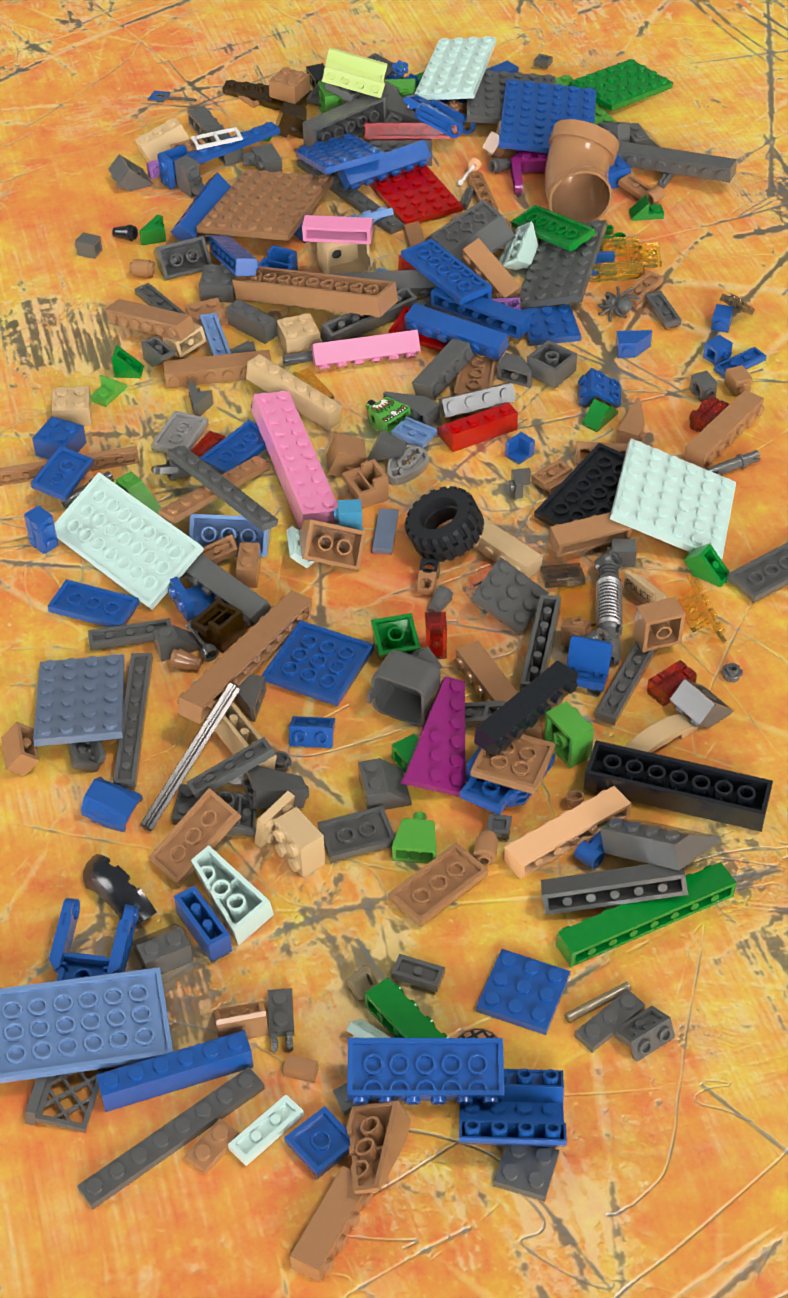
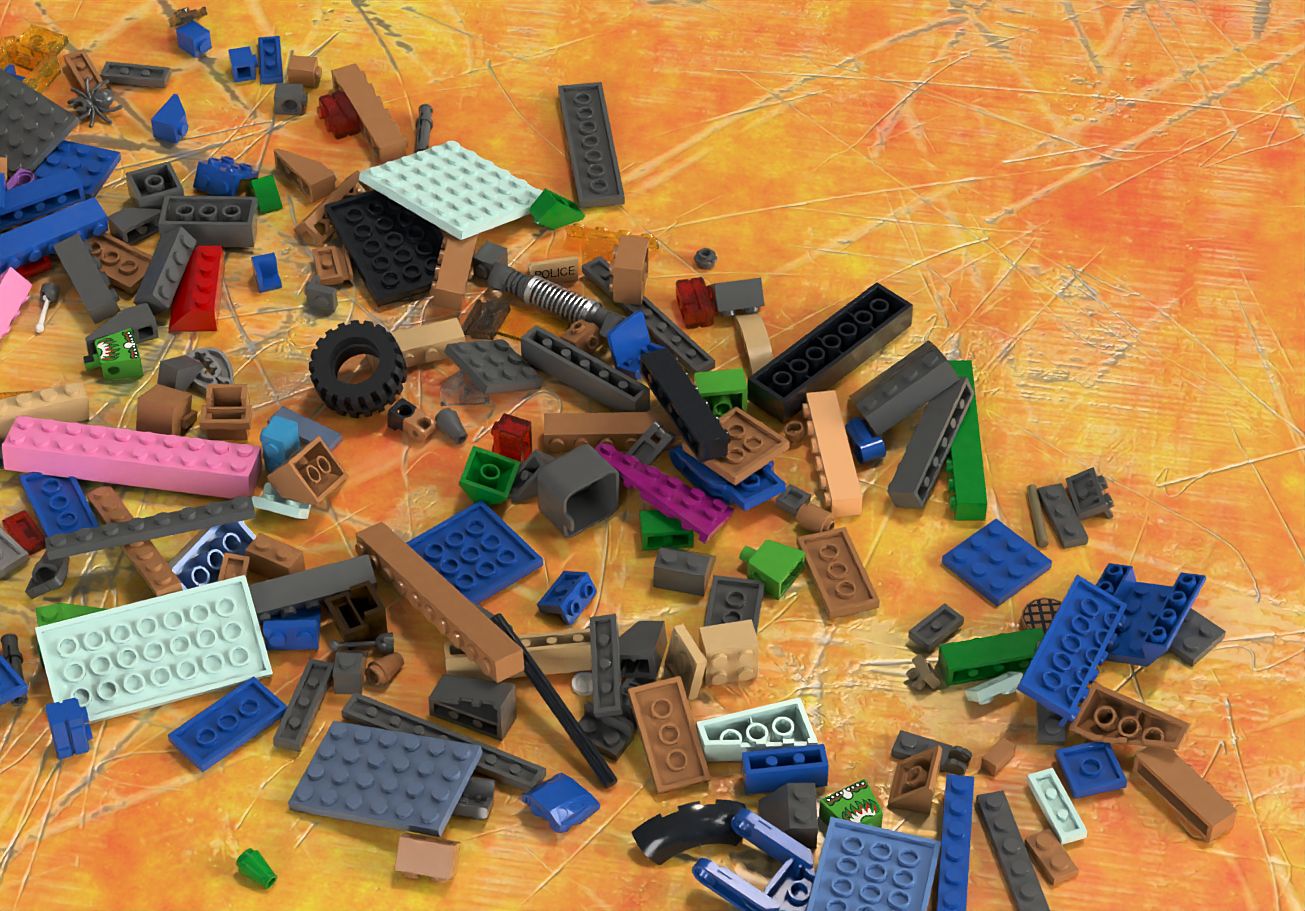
camera: 65 degrees left, 0 degrees up
medium blue plate [392,416,437,449] -> none
none -> hinge [35,283,60,333]
none -> dark grey slope [158,195,258,248]
none -> dark grey wedge [428,675,517,741]
none -> torso [819,779,883,828]

